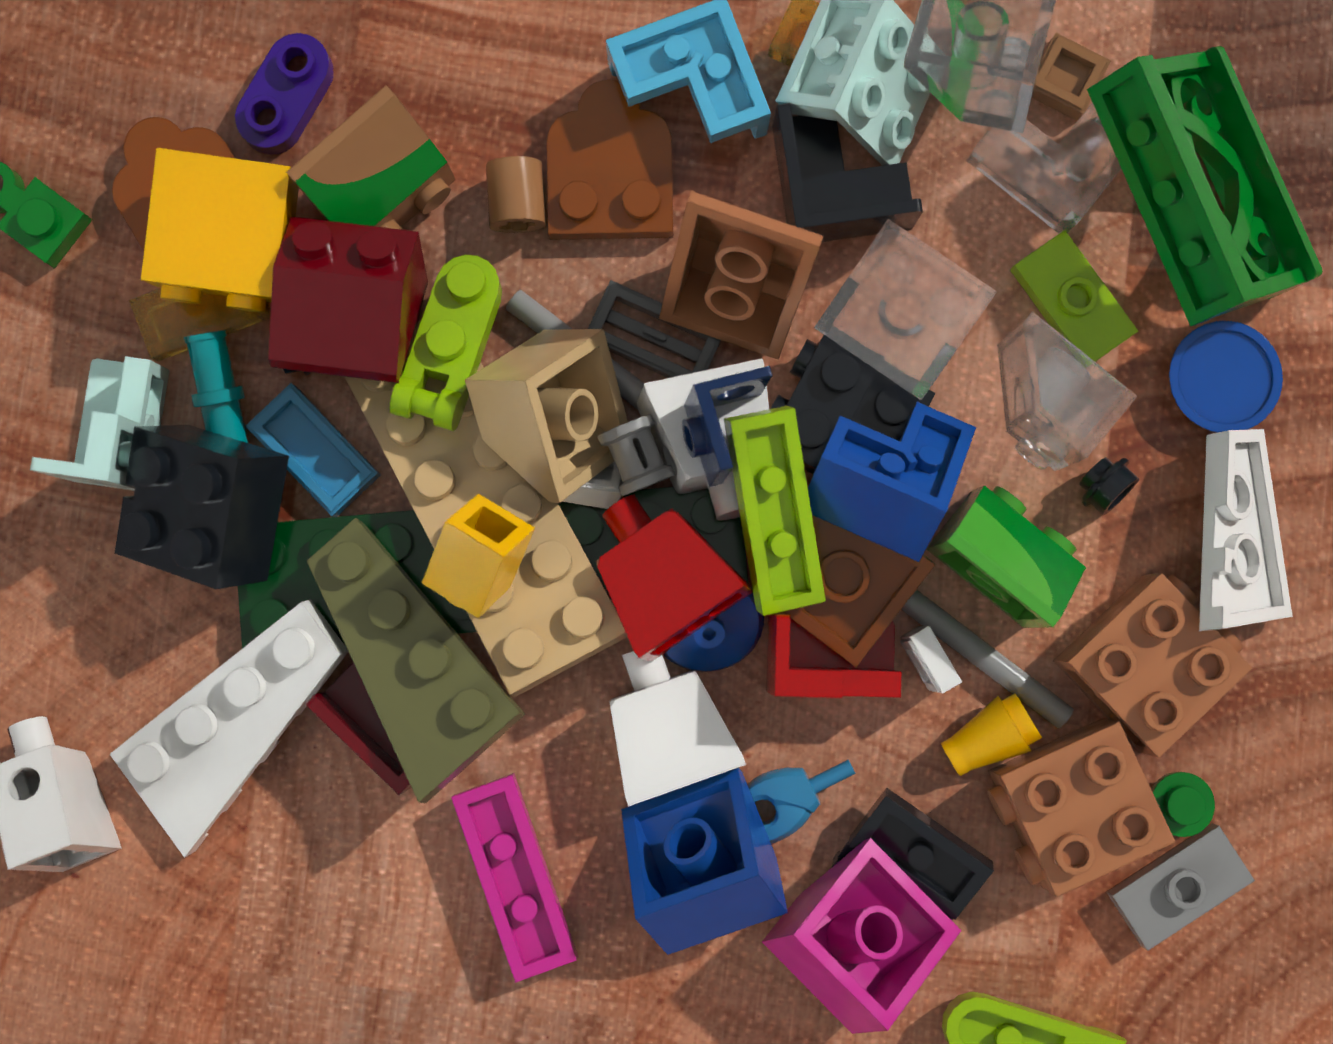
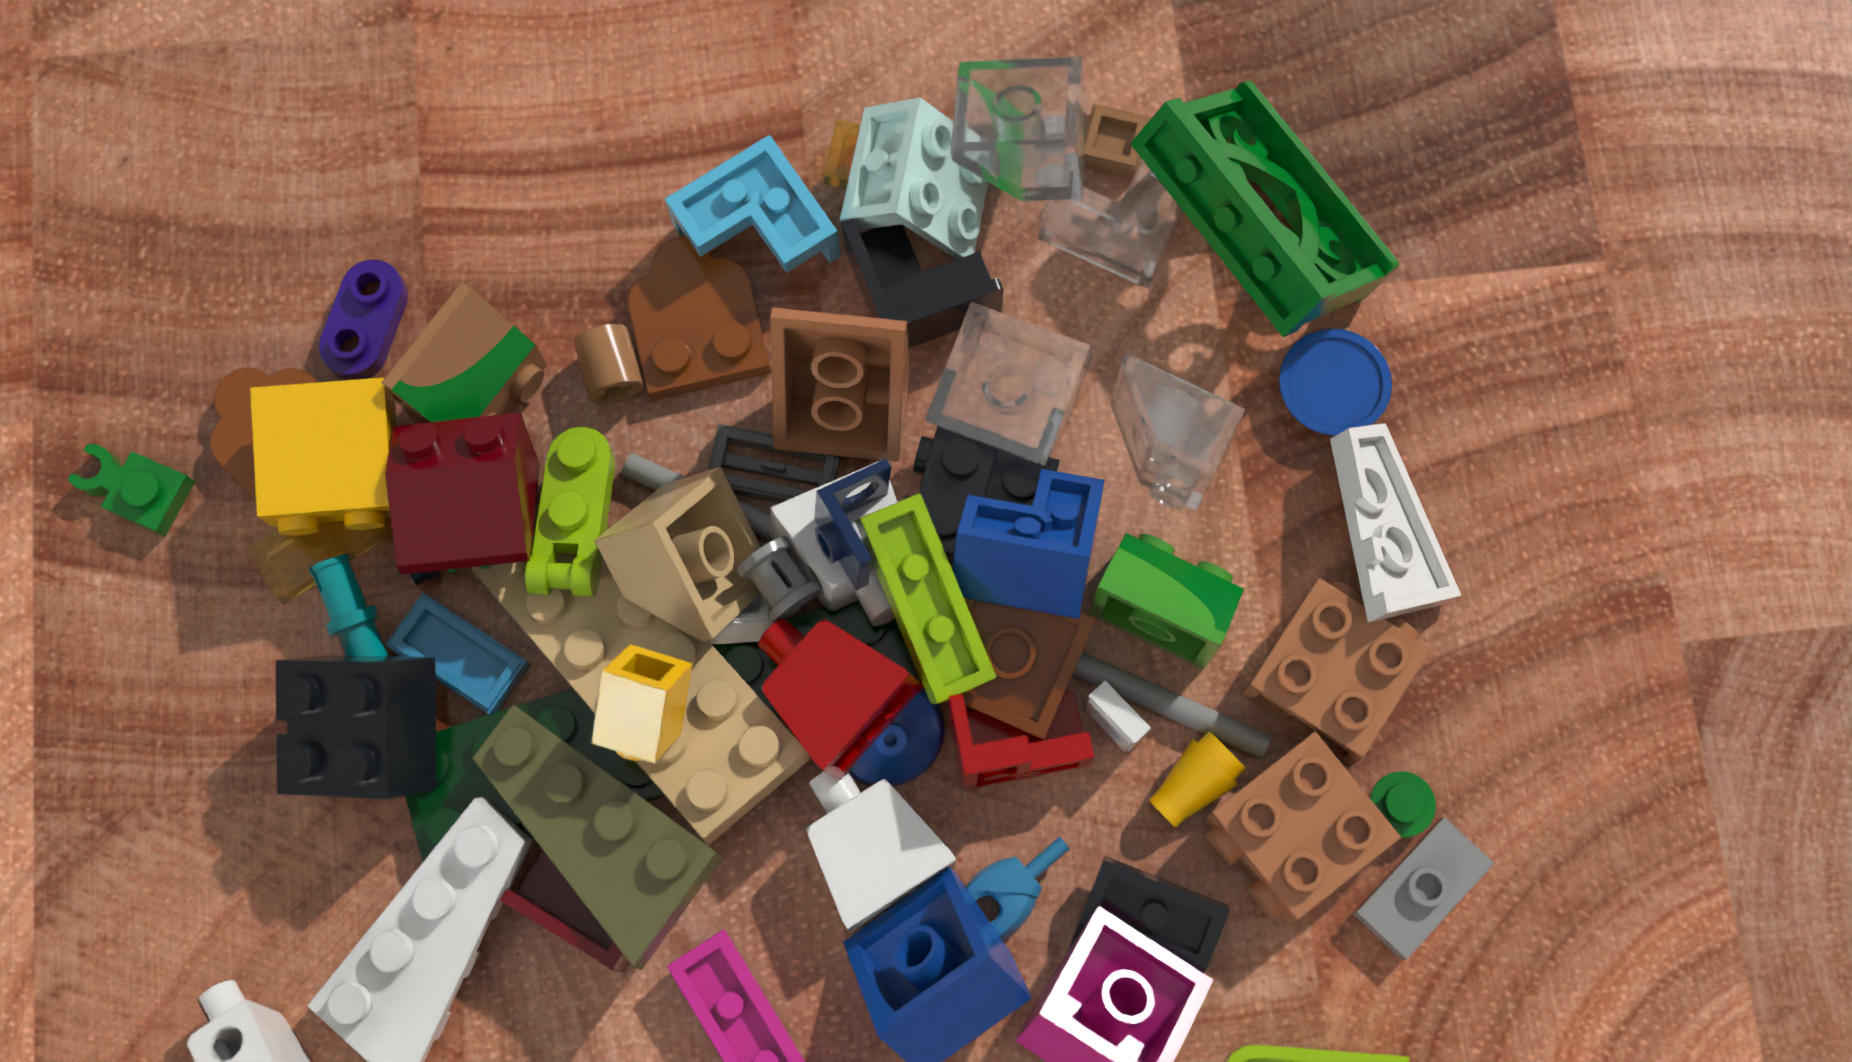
camera: 10 degrees left, 10 degrees down
light aqua panel [30,356,170,491] -> none
lime plate [1010,230,1138,370] -> none
black plate [1079,457,1139,515] -> none

